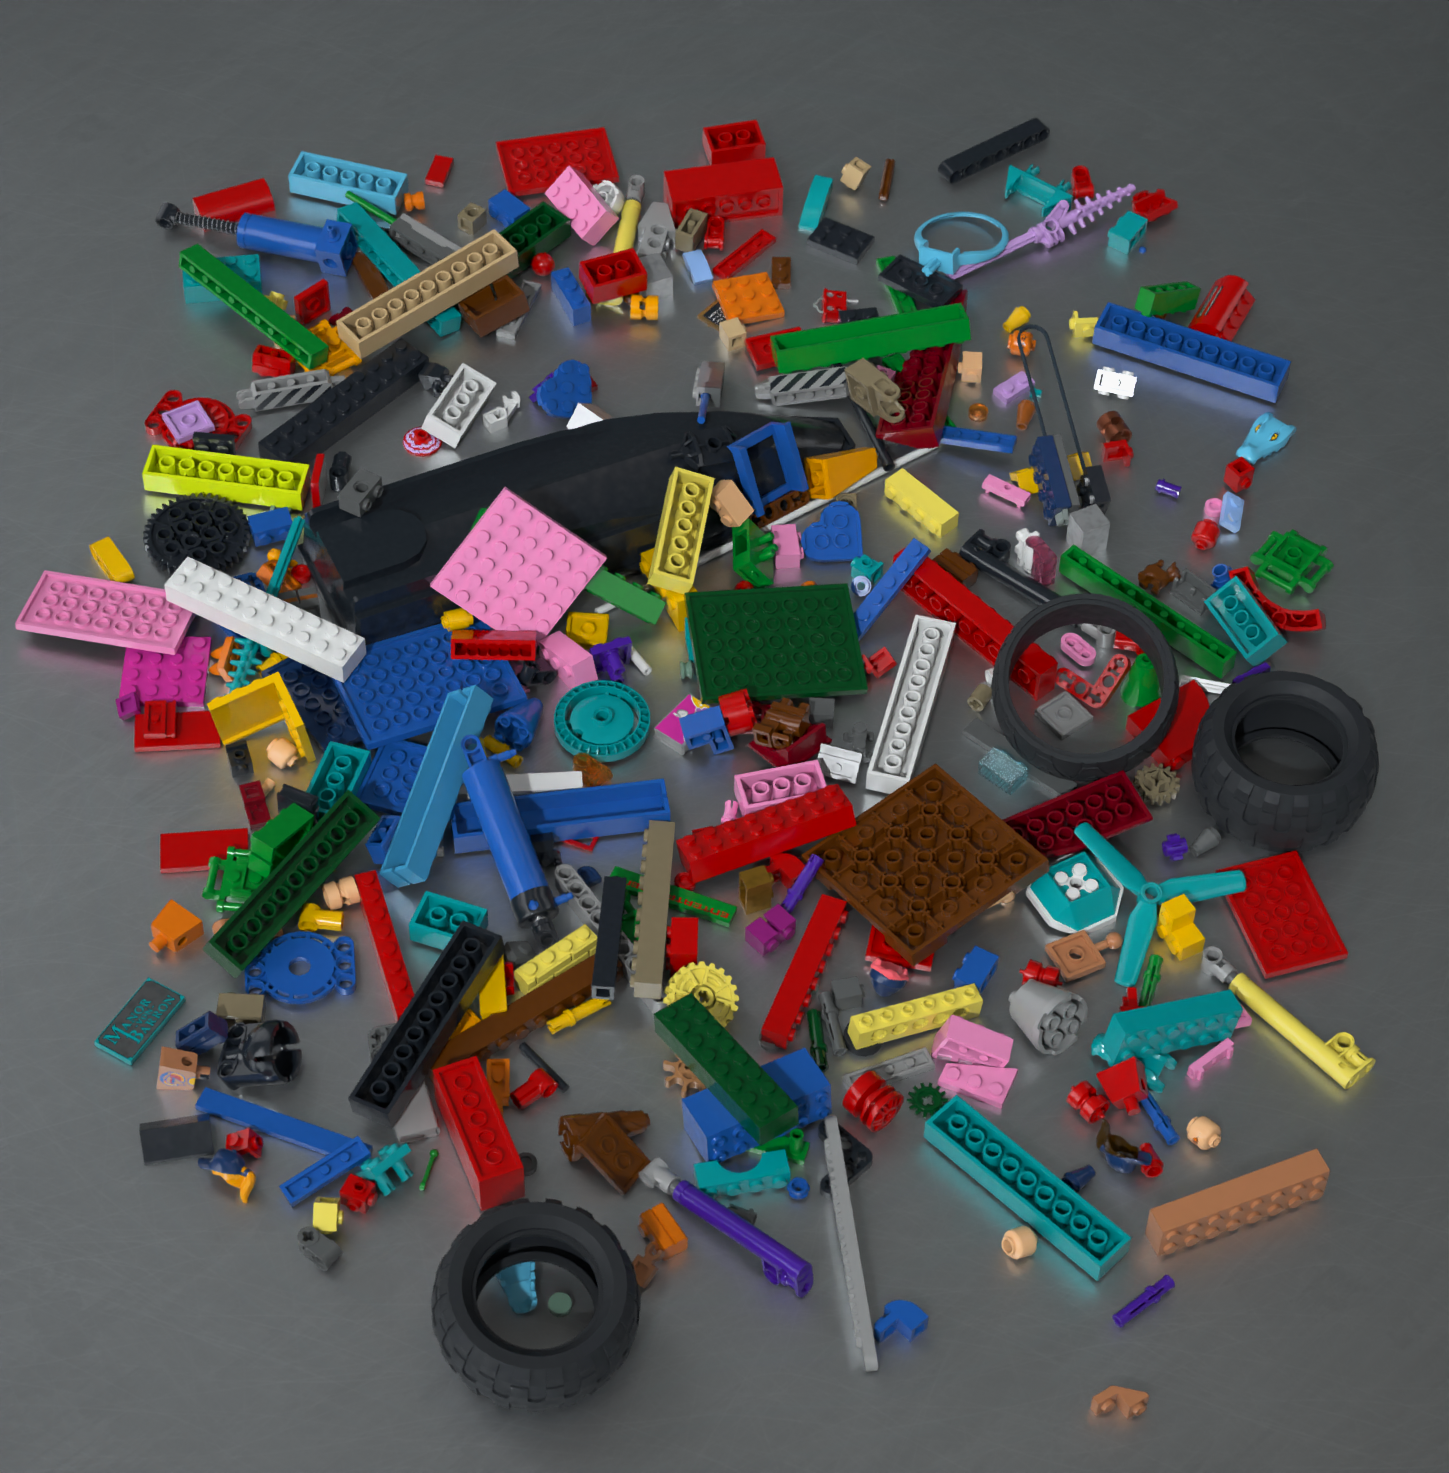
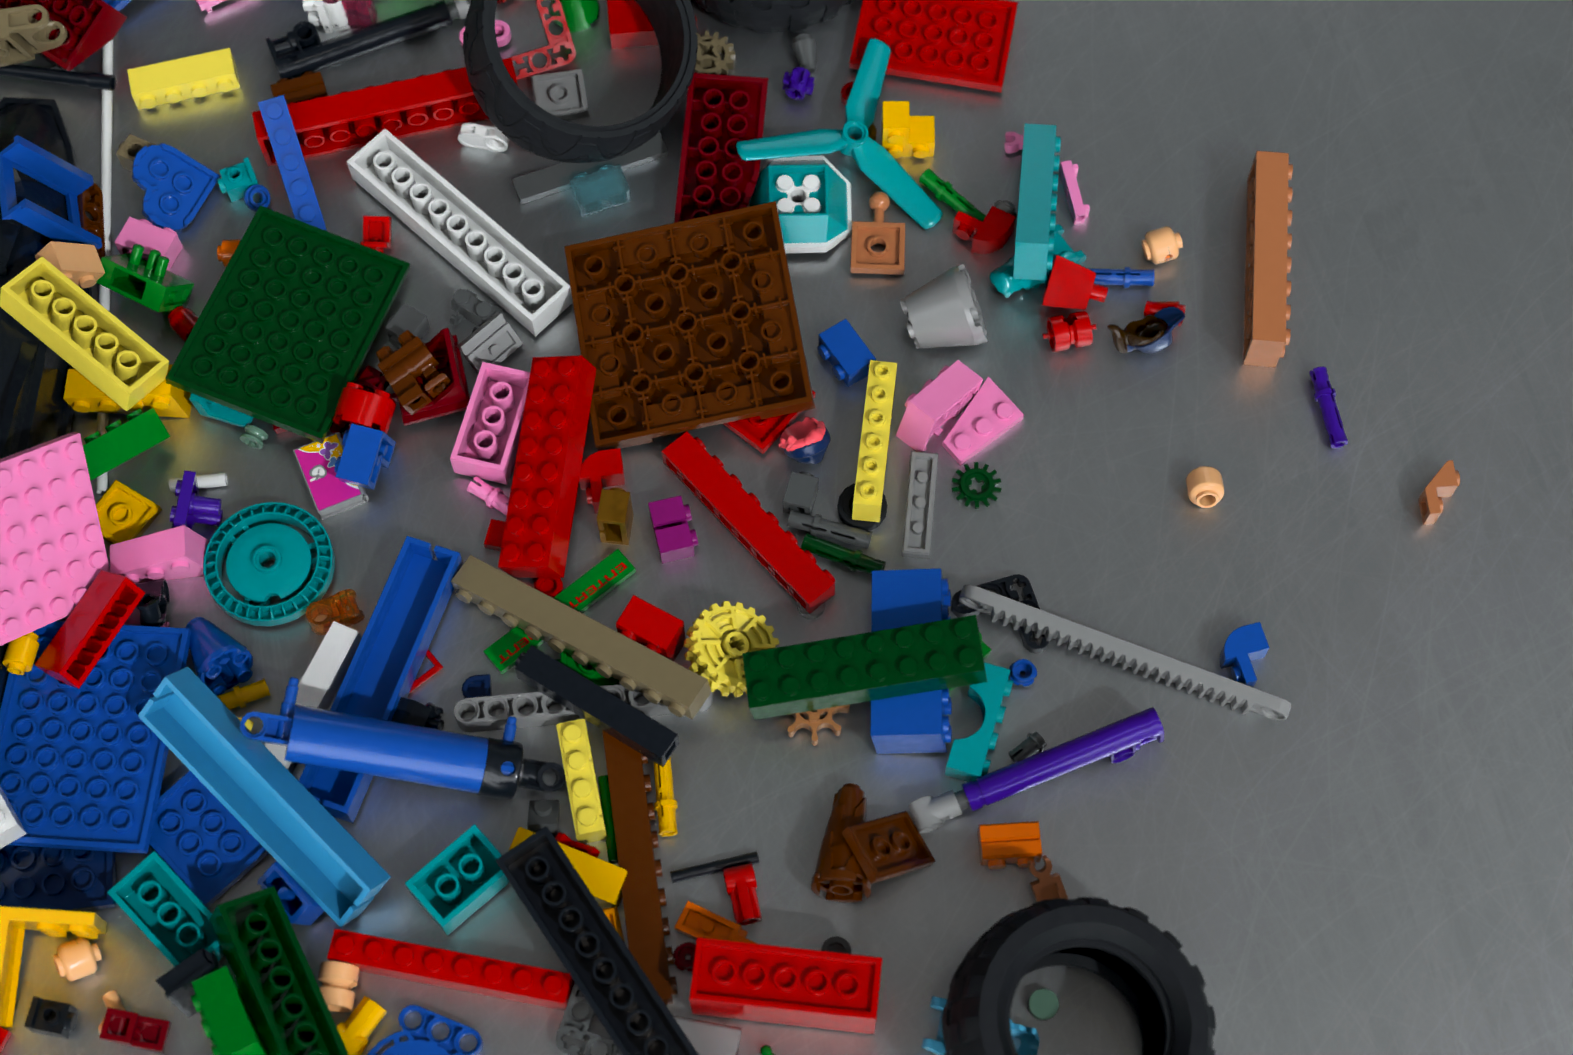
camera: 60 degrees left, 15 degrees up
dark purple pin [780,854,824,915] -> none
light orange slope [803,447,878,500] -> none
red wheel [842,1070,904,1132] -> none
teal brick [924,1095,1131,1281] -> none
dark tan piece [967,684,992,712] -> none
red wheel [1019,959,1063,987] -> none
dark blue cone [1061,1165,1096,1193] -> none
light yellow piece [1200,946,1376,1090] -> none

